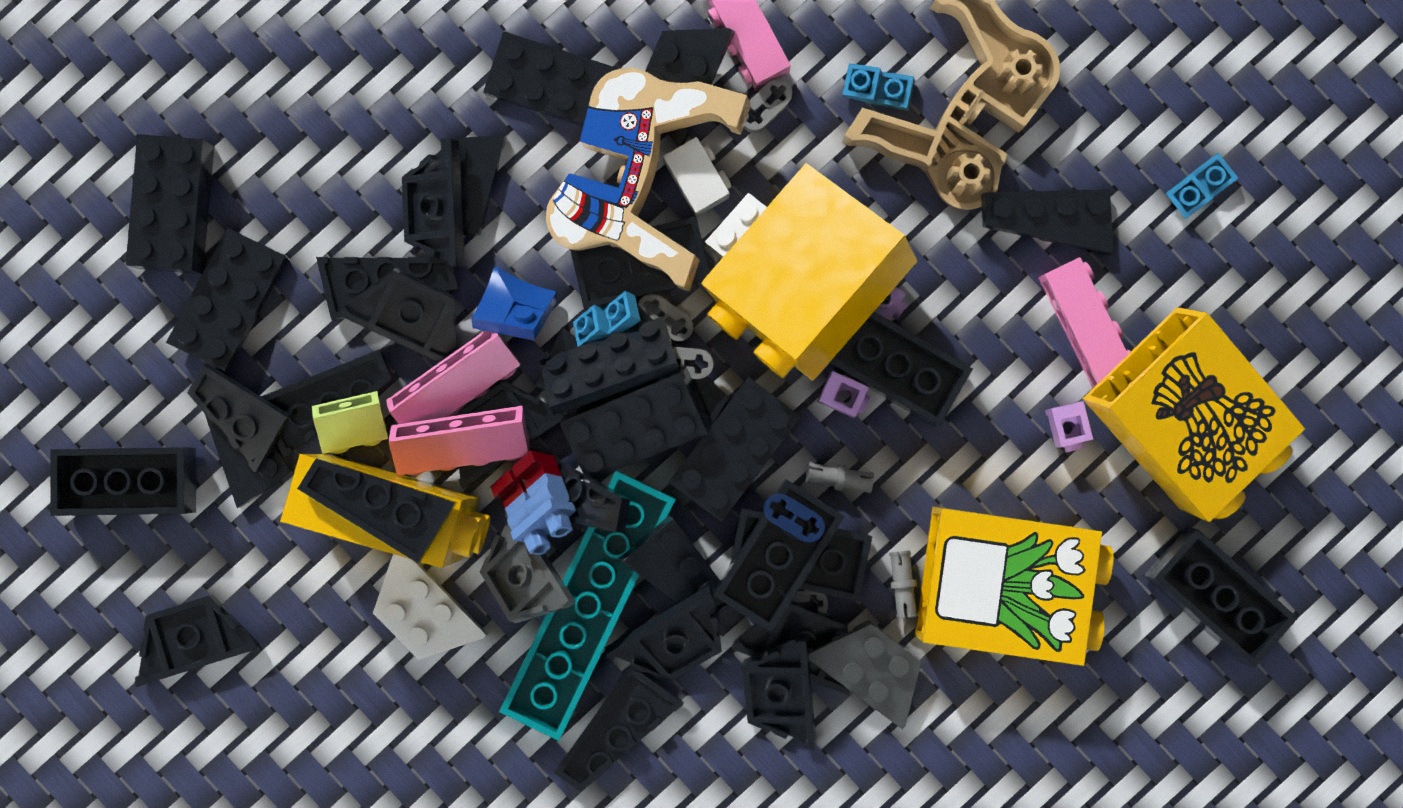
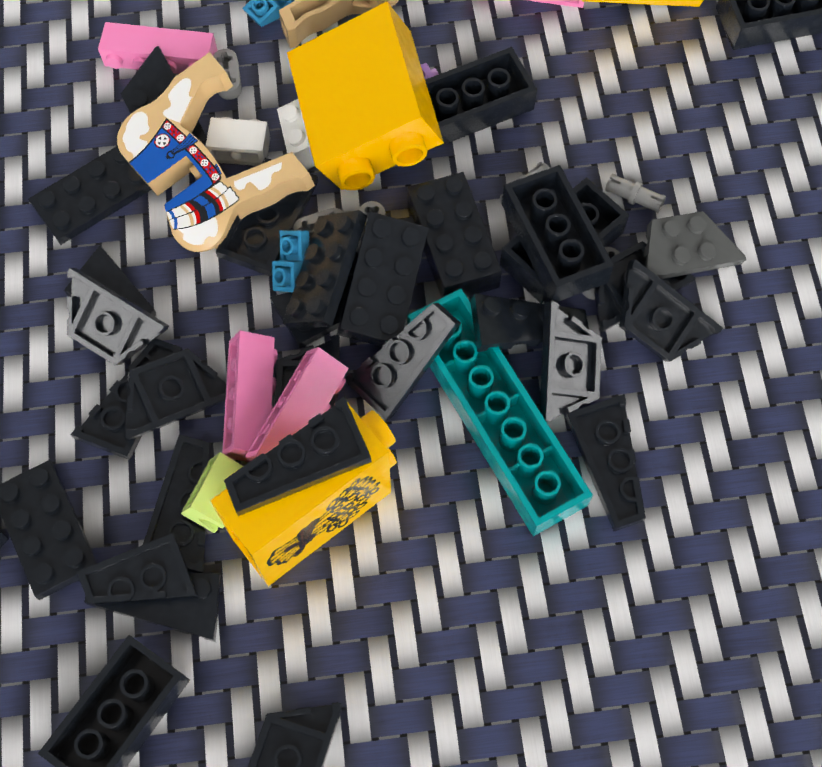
camera: 55 degrees left, 20 degrees down
white wing [373,554,488,660] -> none
blue plate [471,267,557,340] -> none
dark grey wing [480,511,576,623] -> none
medium blue hips [490,450,576,555] -> none
dark blue beam [763,493,825,542] -> none
lavender brick [817,371,871,418] -> none
brick [915,506,1114,666] -> none
lavender brick [1045,401,1093,452] -> none

